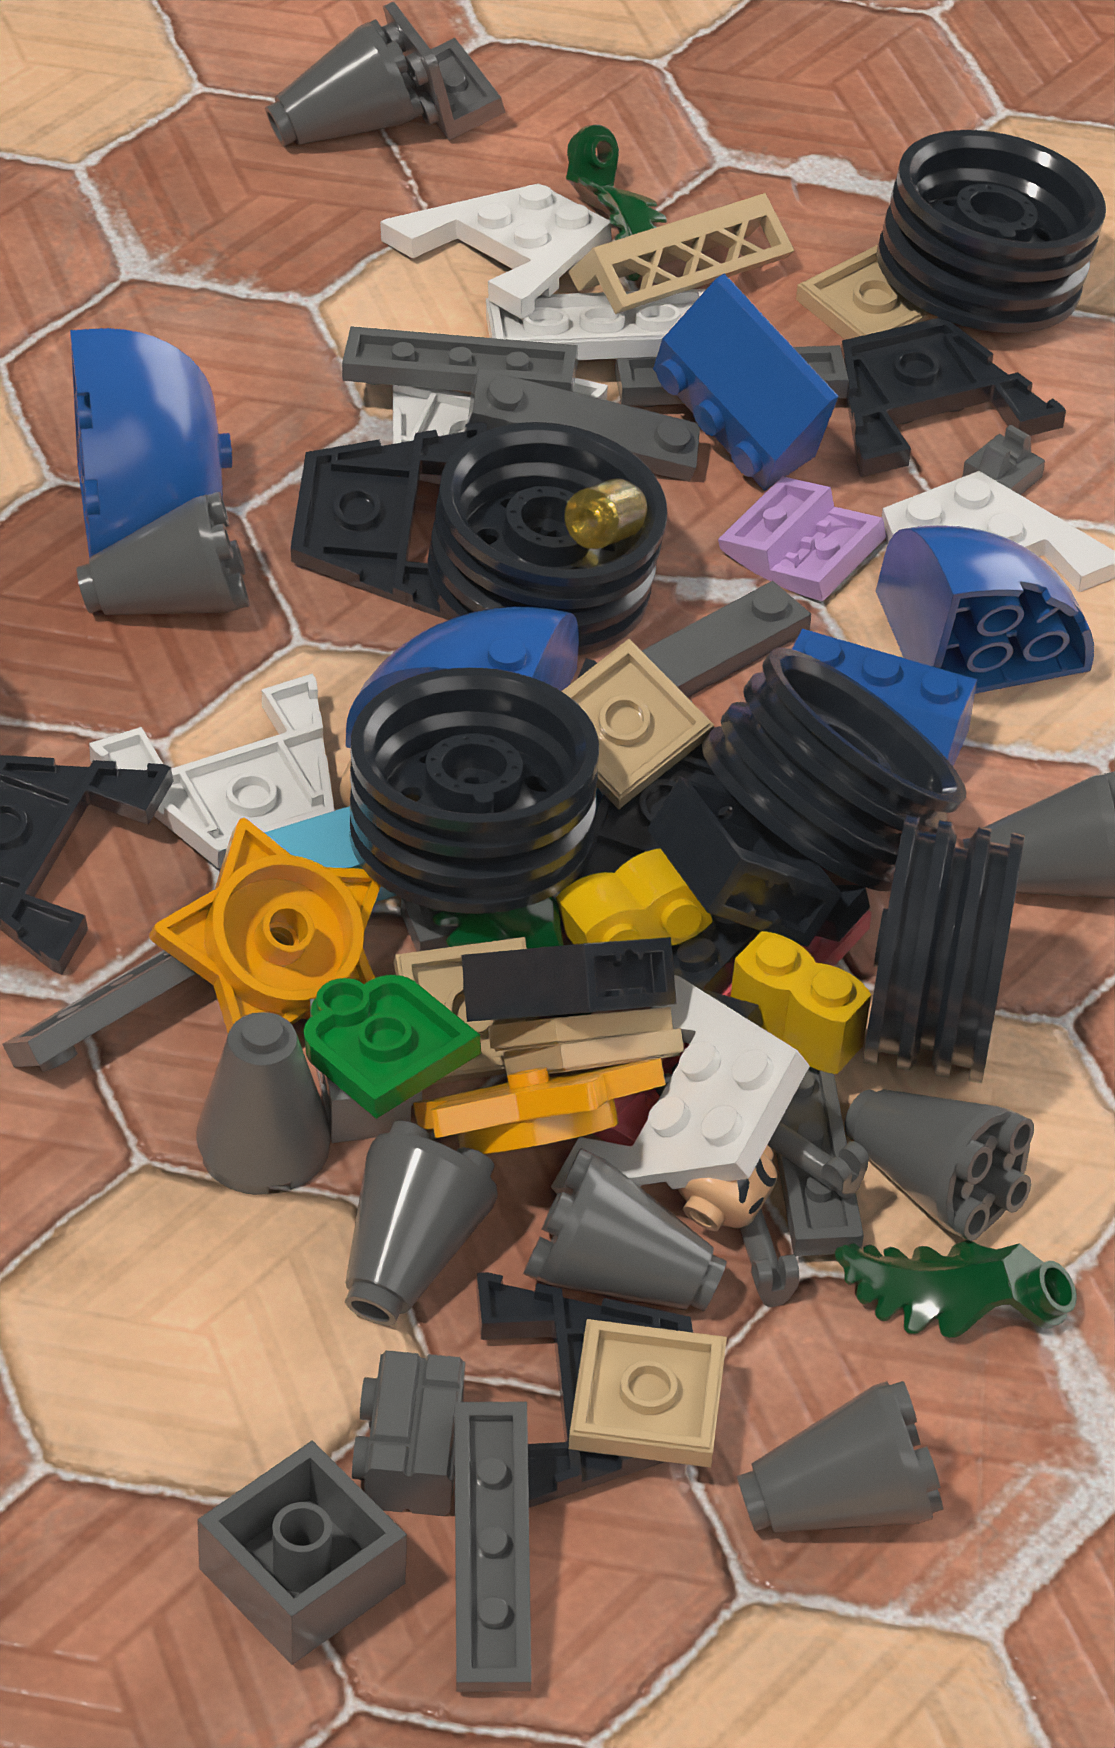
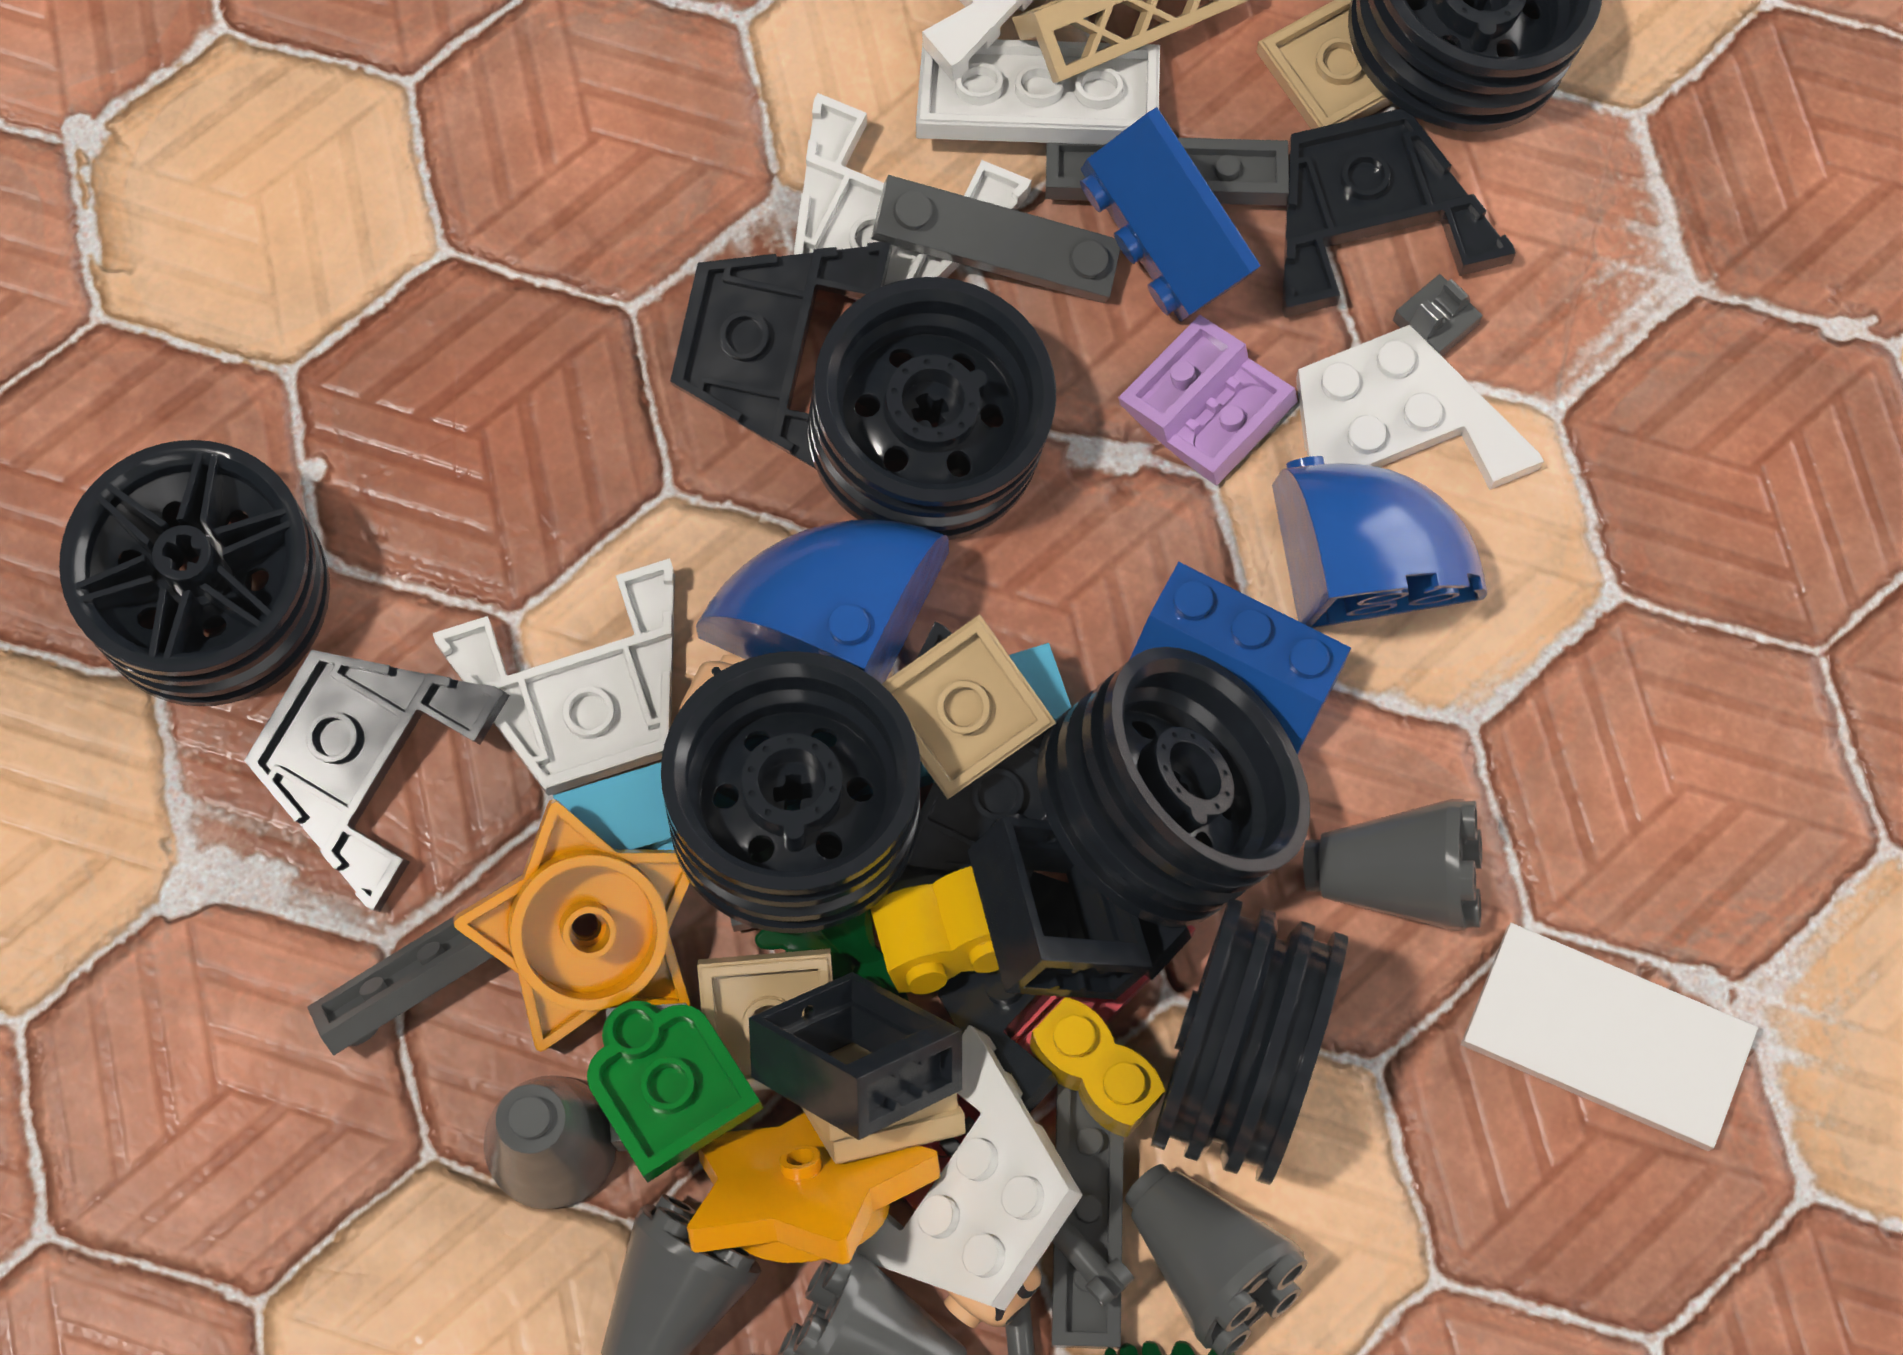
camera: 10 degrees right, 25 degrees up
blue brick [70,328,232,558] -> none
dark grey cone [76,492,250,615] -> none
dark grey plate [342,326,578,392] -> none
clear yellow brick [565,479,647,549] -> none
dark grey plate [642,581,812,698] -> none

